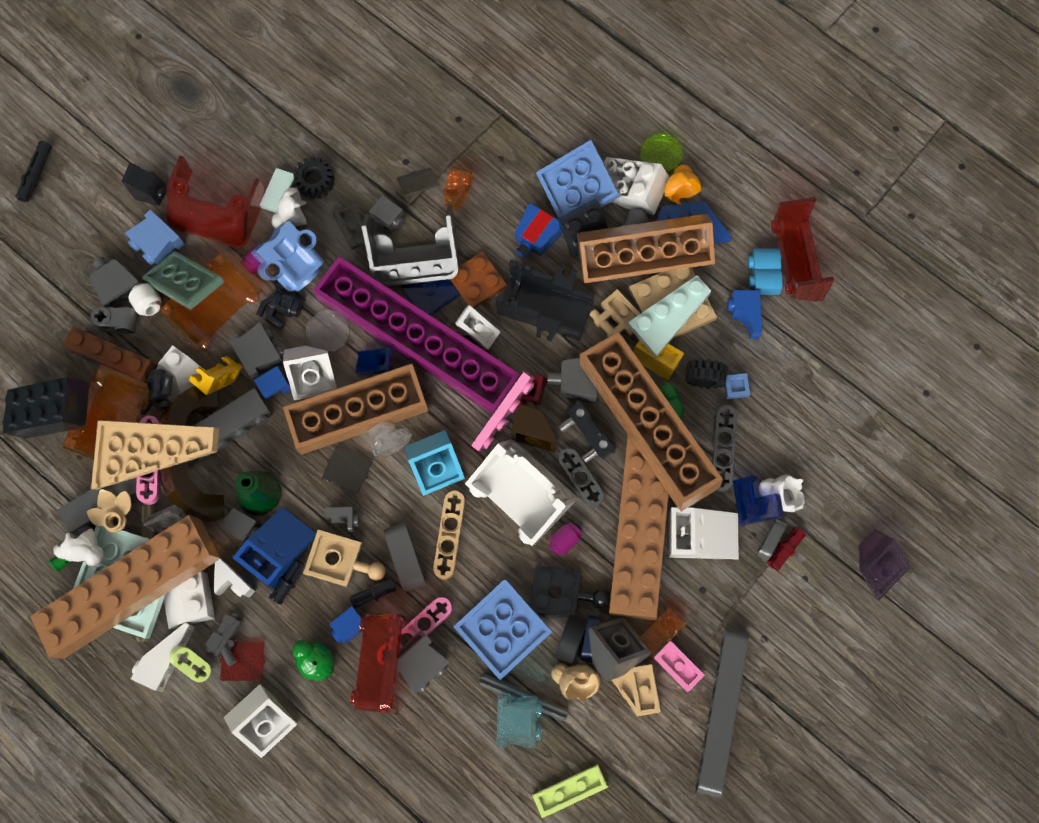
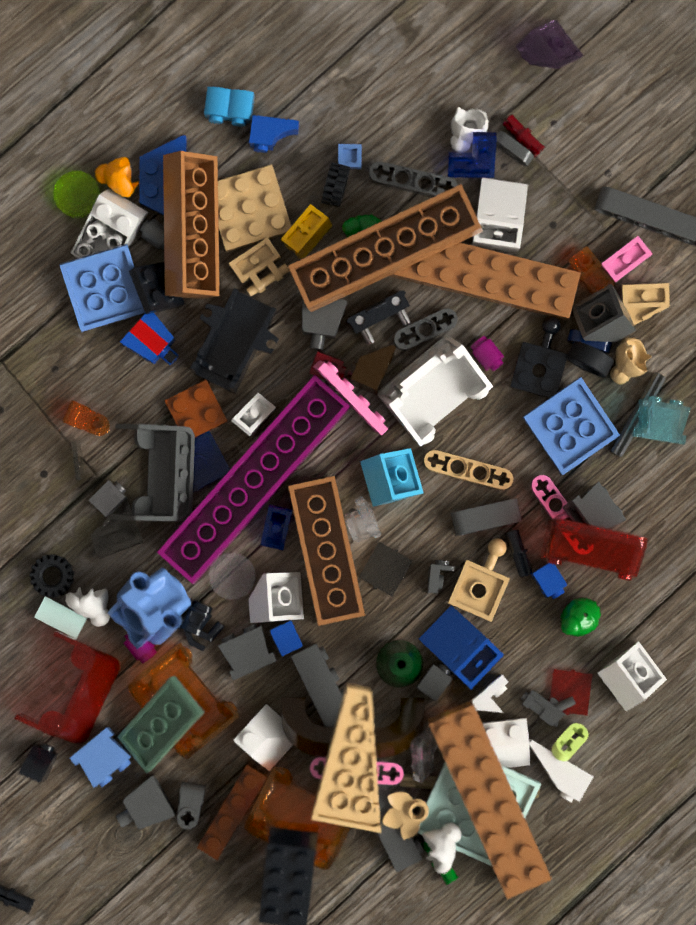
camera: 90 degrees left, 10 degrees up
white head [128,283,162,316] -> none
black piece [140,369,173,415] -> none
yellow hinge [189,356,242,395] -> none
black axle [269,559,305,605] -> none
light aqua wing [628,275,711,359] -> none
clear red windscreen [771,197,834,302] -> none

